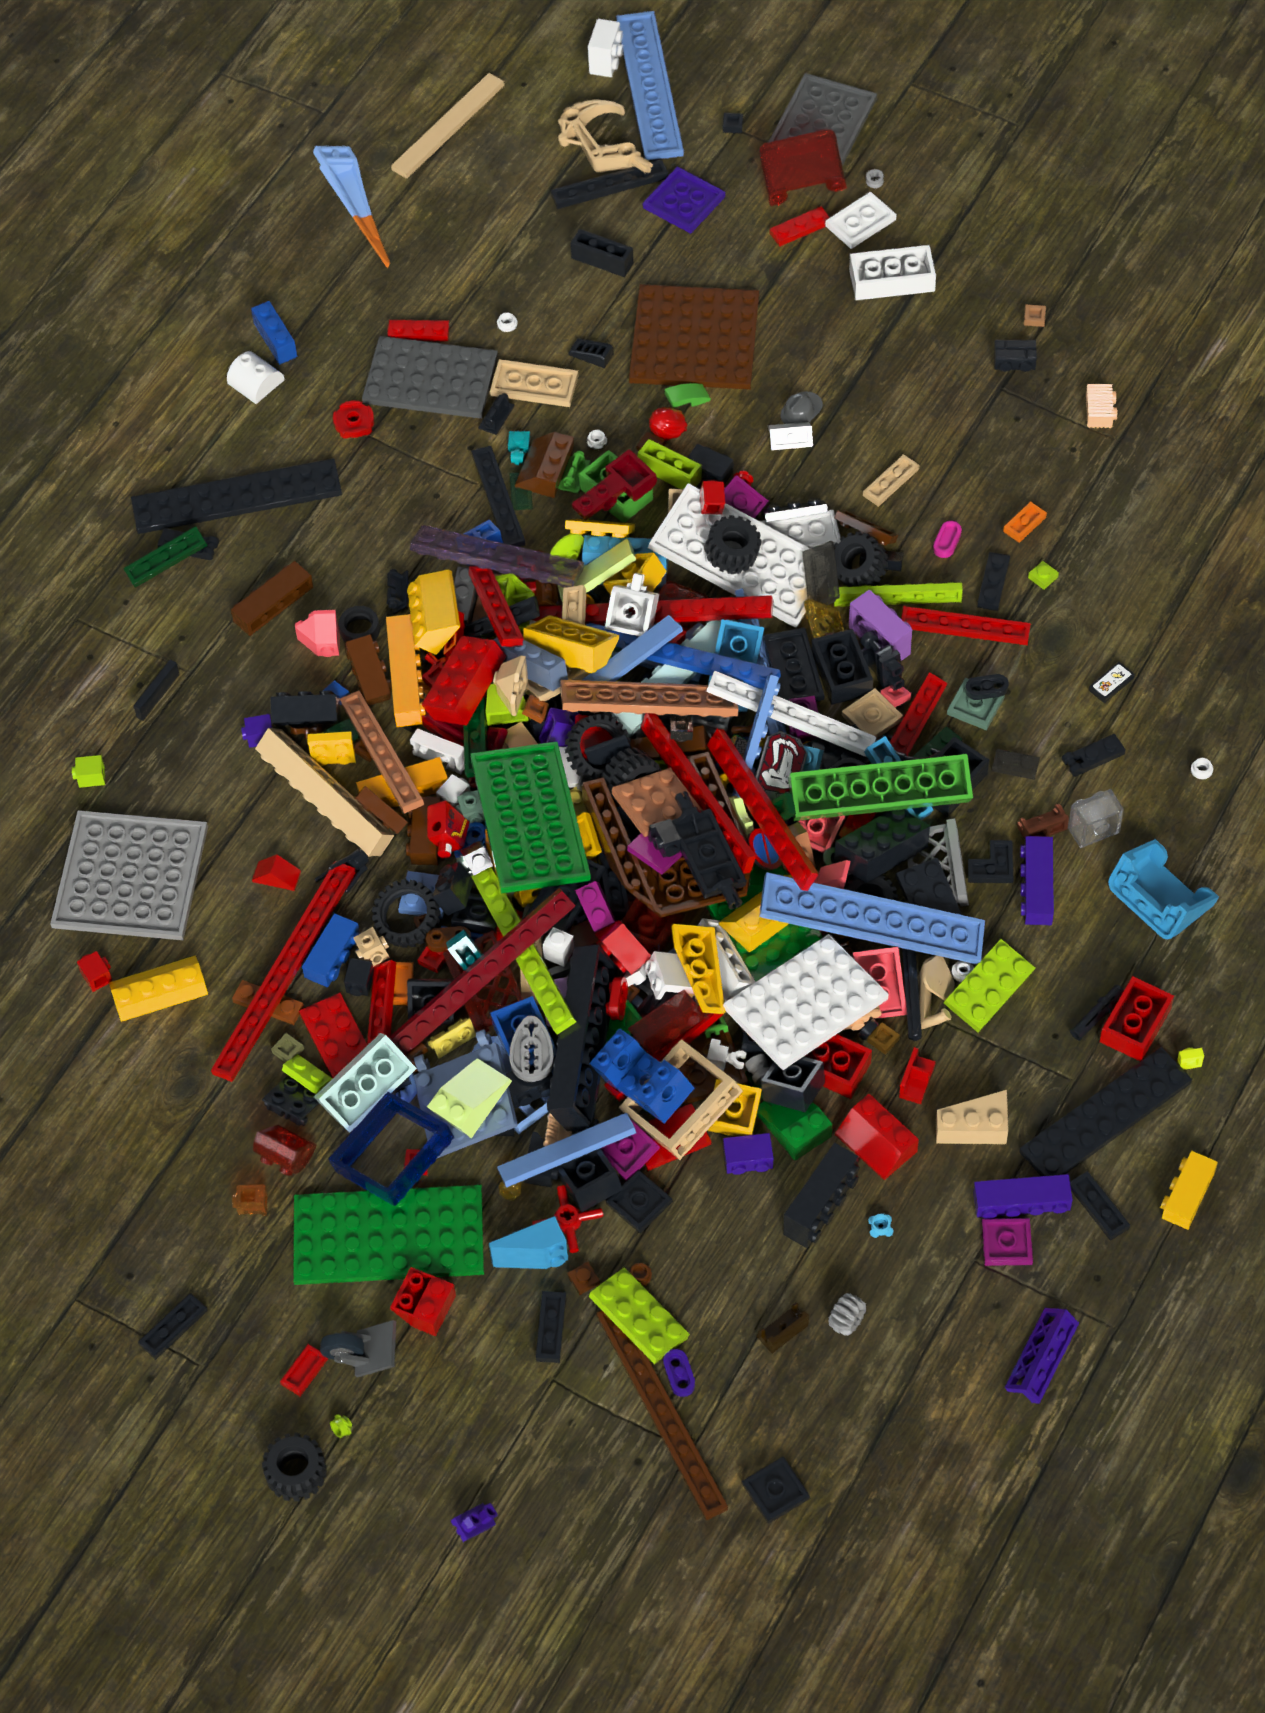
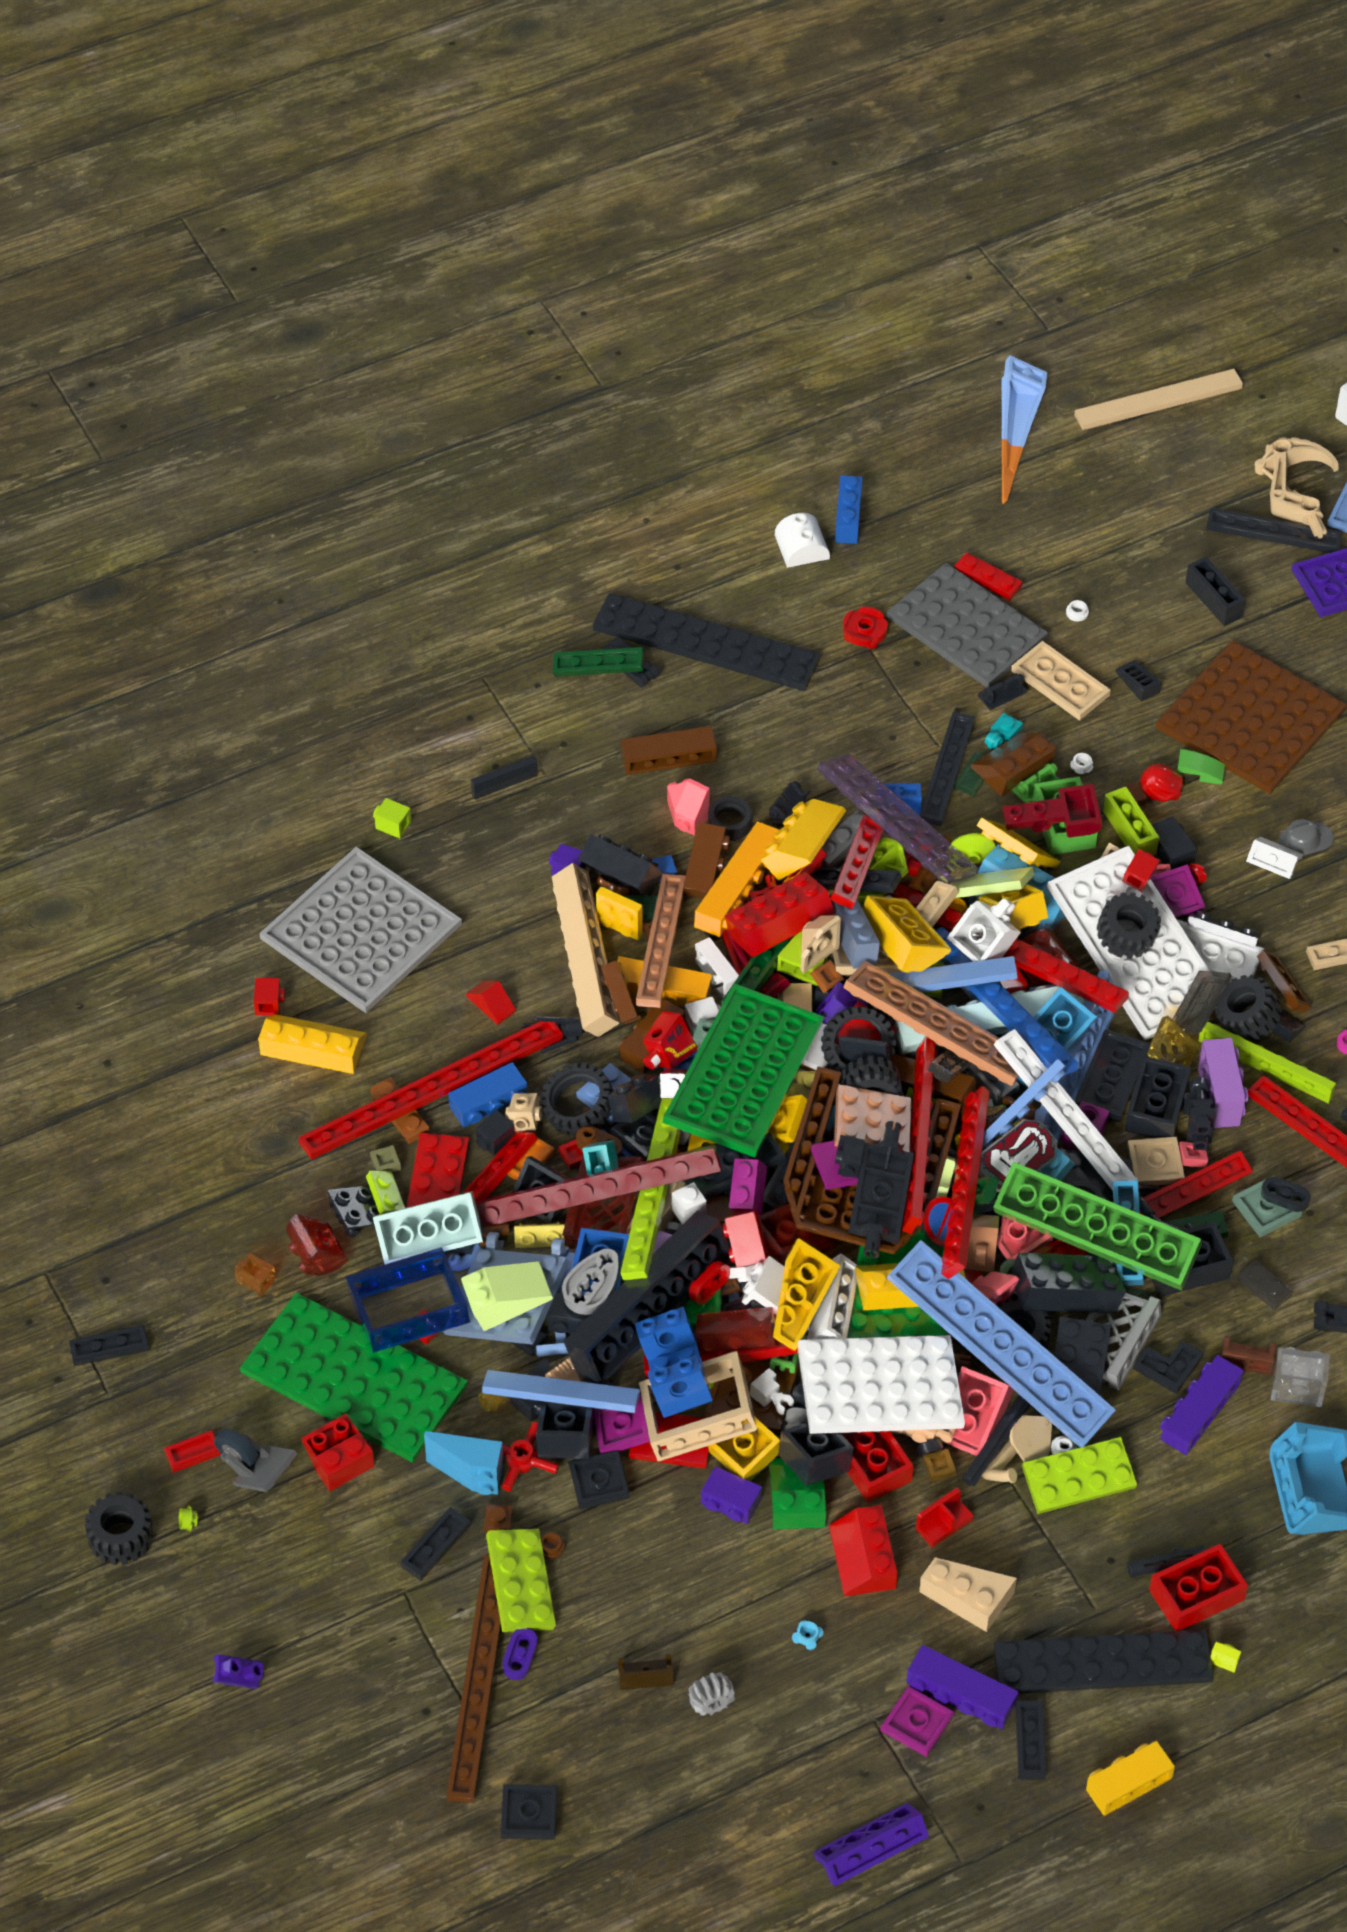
camera: 30 degrees right, 5 degrees down
black brick [783,1142,860,1249] -> none

